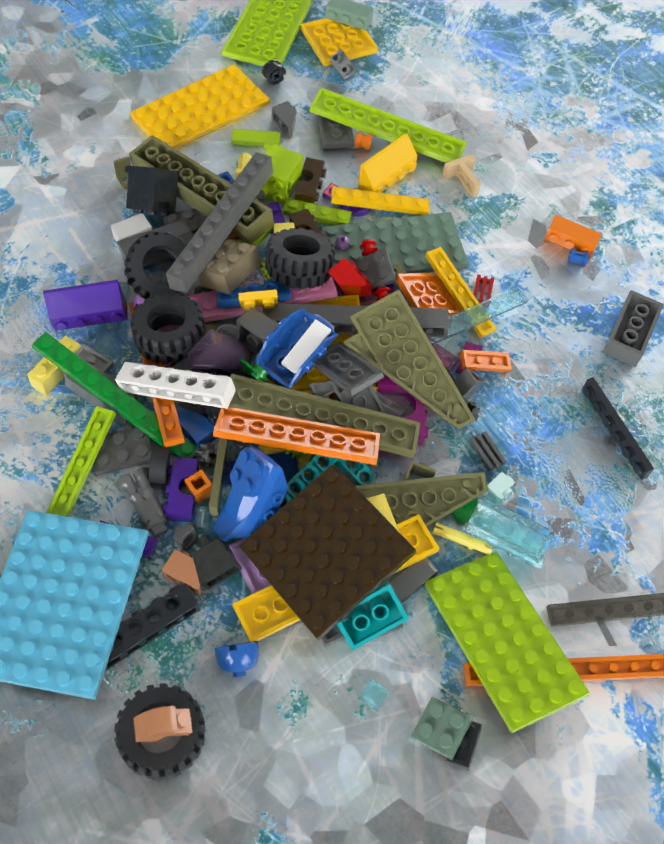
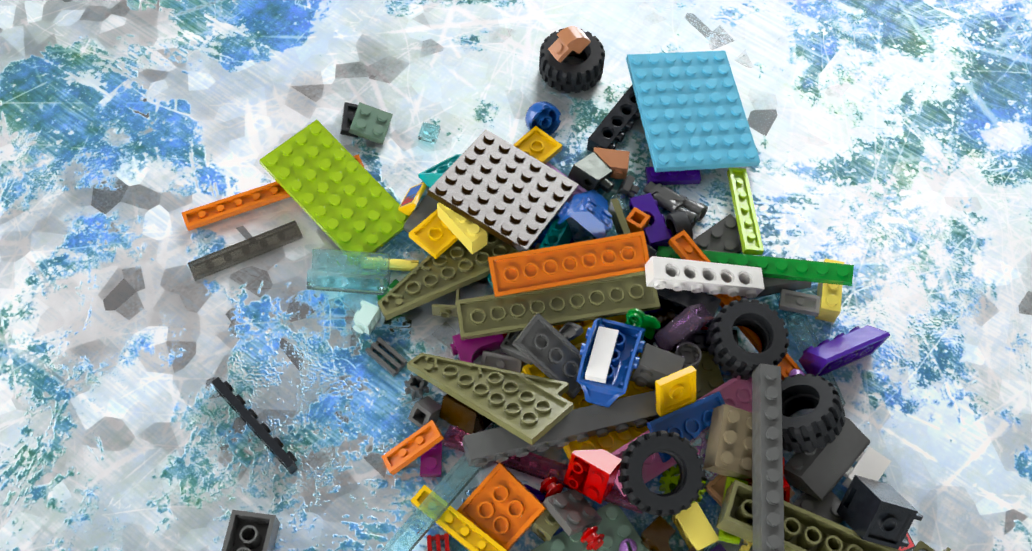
camera: 165 degrees right, 0 degrees up
none -> yellow slope [398,182,427,216]

